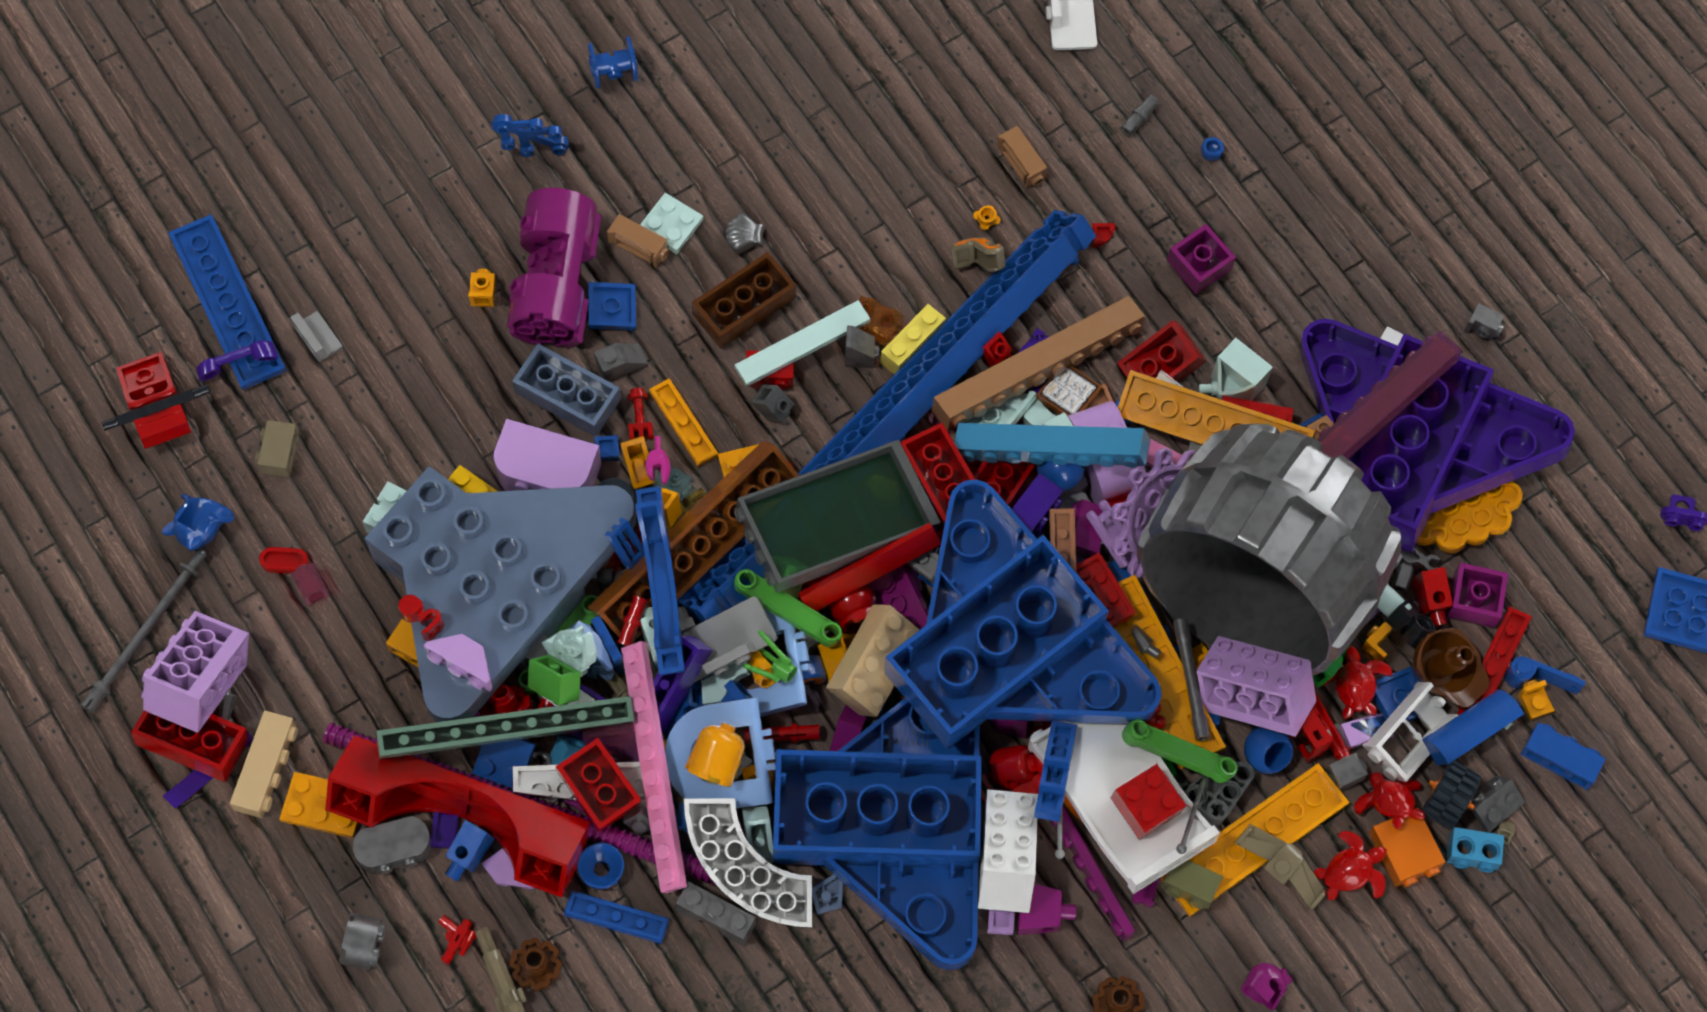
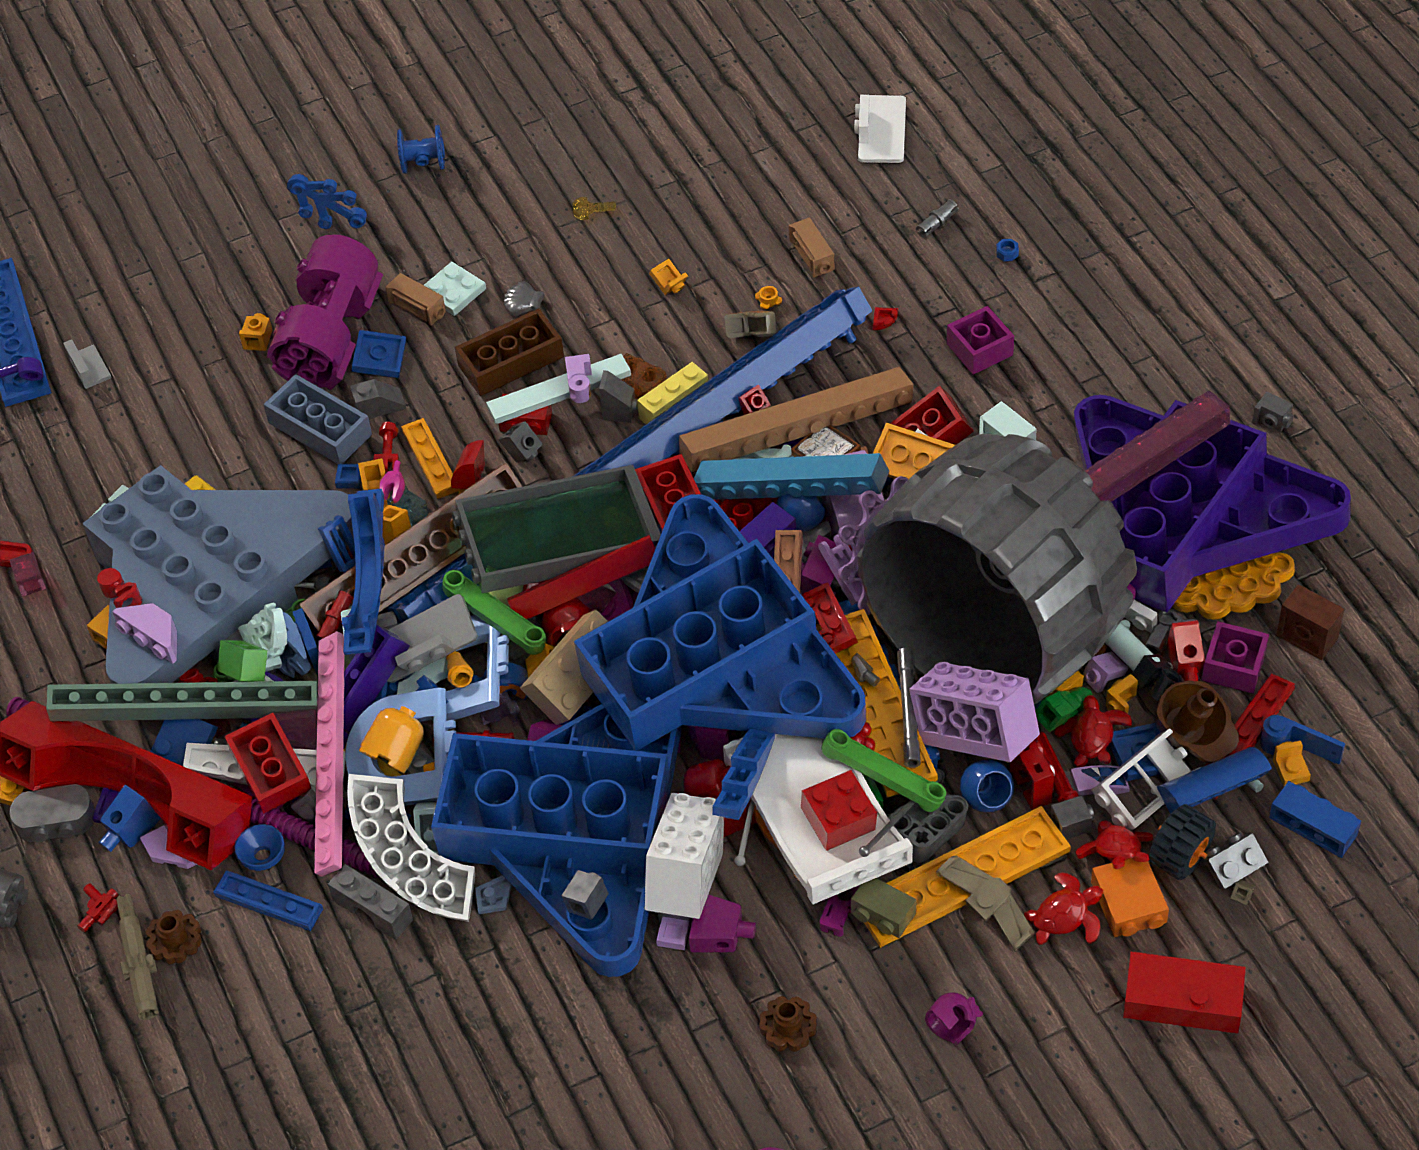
camera: 15 degrees right, 15 degrees down
dark tan brick [255,420,299,477] -> none
lavender brick [494,419,601,491] -> none
bright green plant [743,630,798,684] -> none
magenta plate [1050,806,1135,941] -> none
dark azure brick [1446,827,1504,873] -> none
none -> red brick [451,440,485,489]
none -> flat silver brick [561,870,609,920]
none -> lavender leg [565,354,592,403]
none -> clear yellow bar [572,197,616,220]
none -> light orange bracket [649,259,688,296]
none -> red brick [1123,951,1246,1034]
none -> copper container [1276,584,1344,660]

